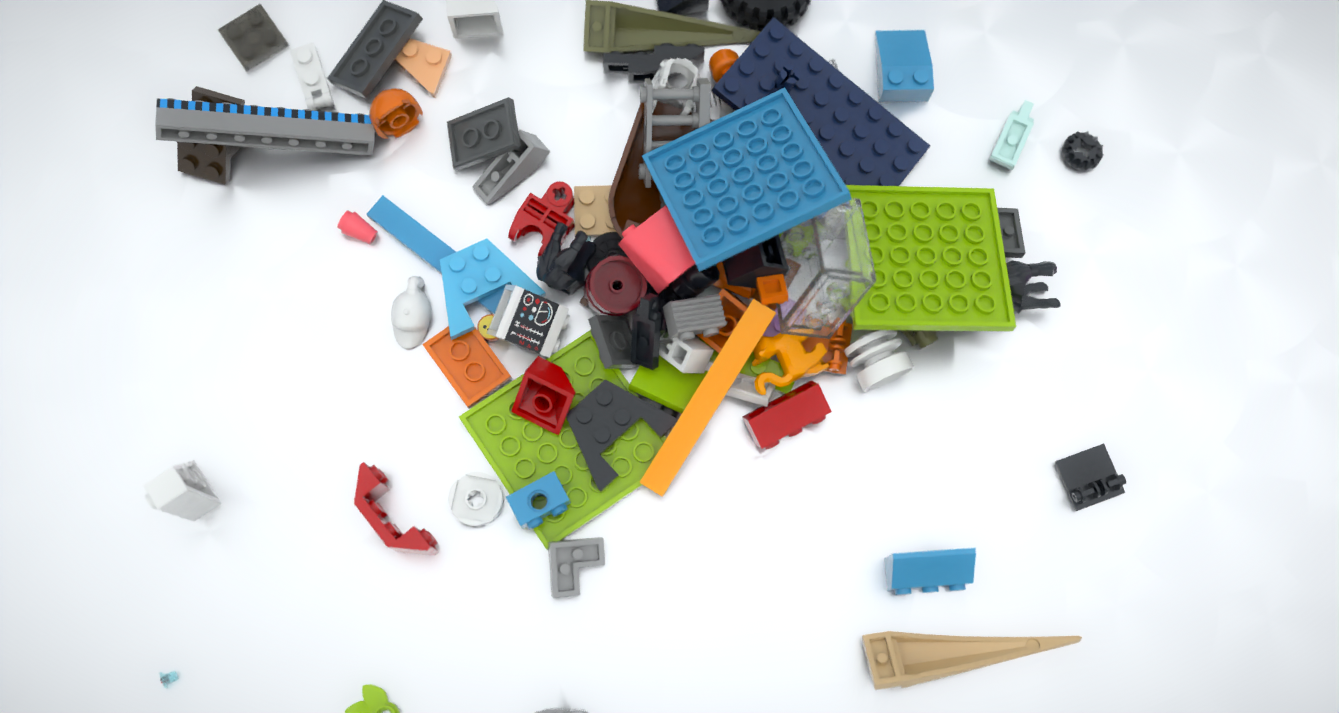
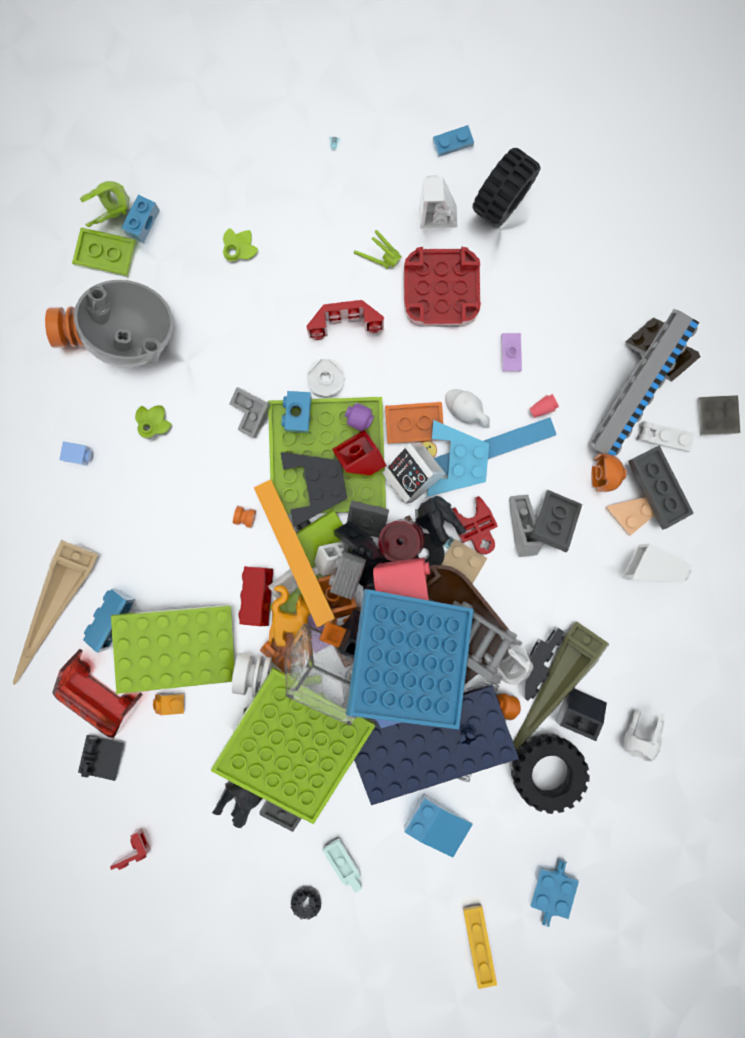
camera: 125 degrees right, 10 degrees up
none -> clear red windscreen [52,649,143,738]
none -> red bracket [110,828,151,870]
none -> lime plate [111,604,234,694]
none -> lime plate [135,405,172,439]
none -> light orange bracket [153,694,184,716]
none -> orange wheel [232,505,256,529]
none -> medium lavender head [345,403,374,431]
none -> lime plant [354,230,402,269]
none -> red plate [404,246,481,326]
none -> dark azure plate [432,125,474,157]
none -> black tyre [472,148,541,227]
none -> lavender plate [501,333,522,372]

